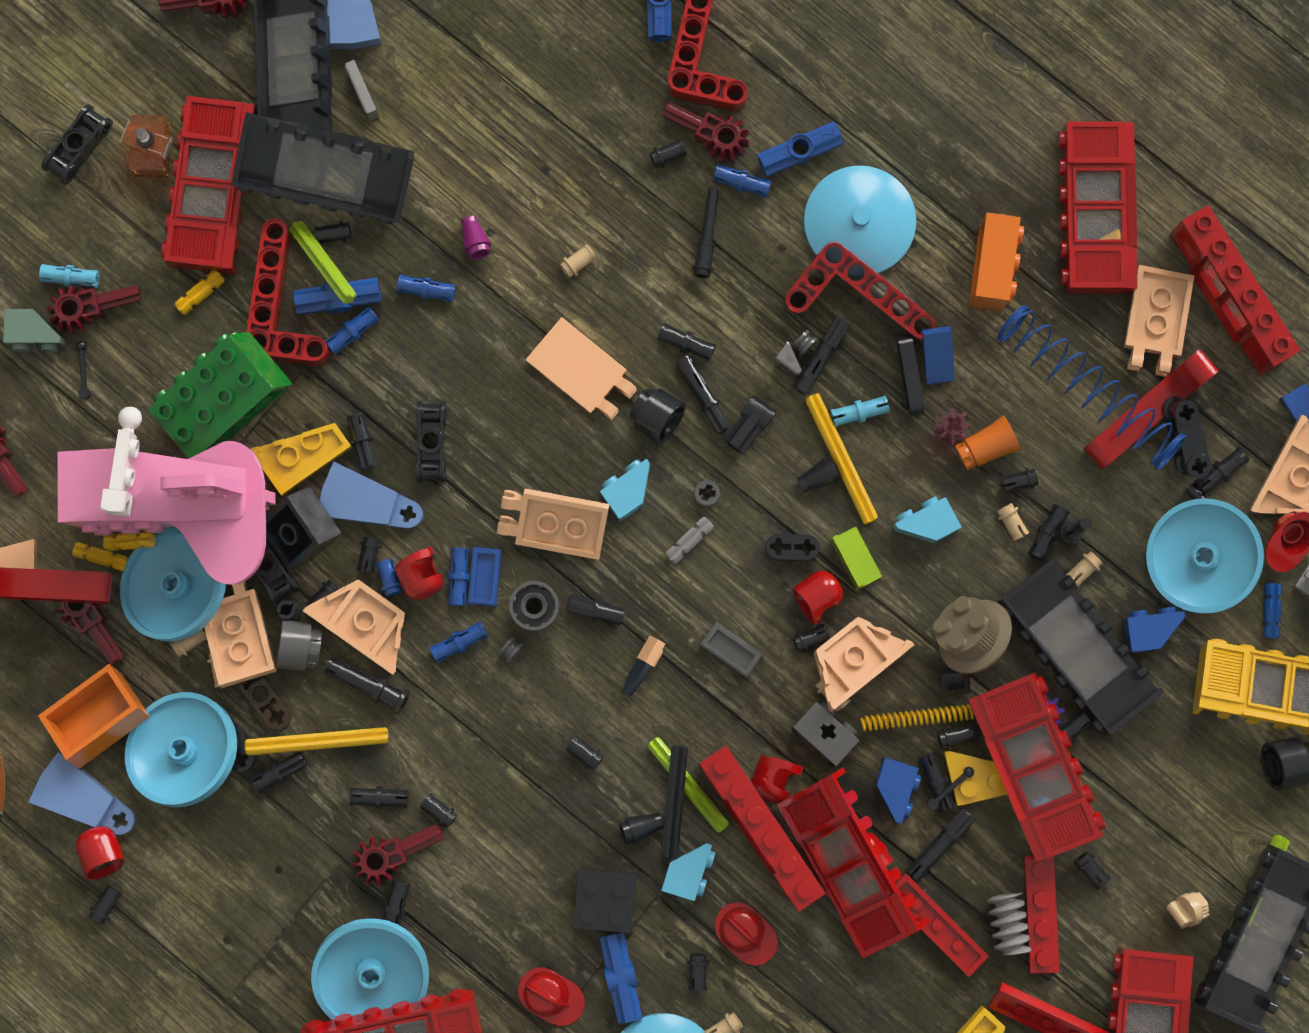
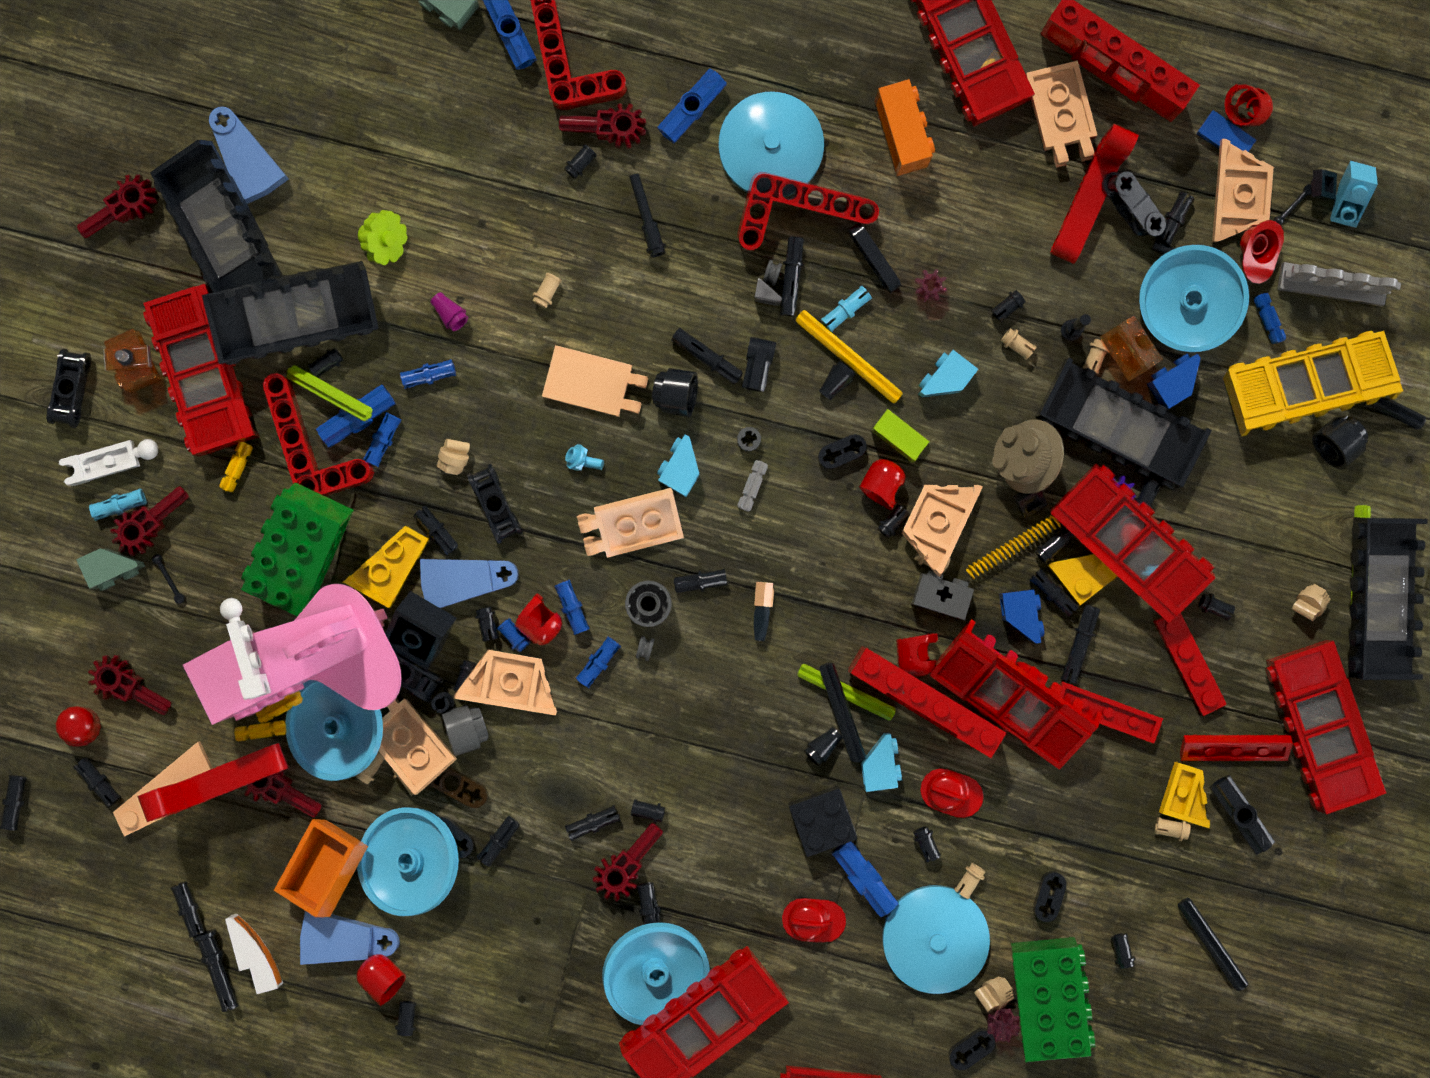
camera: 20 degrees left, 5 degrees up
yellow axle [245,727,389,755] -> none
black pin [324,657,410,714] -> none
light grey tile [345,60,379,121] -> none
blue tile [468,547,502,607] -> none
black pin [566,736,604,770] -> none
black pin [657,323,716,361] -> none
dark grey tile [700,622,763,678] -> none
blue pin [713,163,772,198] -> none
blue tile [922,326,955,384] -> none
black hinge [926,766,974,810] -> none
orange plant [955,415,1021,471] -> none
light grey piece [987,893,1032,955] -> none
blue piece [997,305,1186,470] -> none
black pin [1027,504,1070,562] -> none
none -> white plate [59,439,158,486]
none -> lime plant [358,210,407,265]
none -> tan piece [437,439,470,475]
none -> medium azure plate [565,444,604,471]
none -> clear orange brick [1100,315,1163,381]

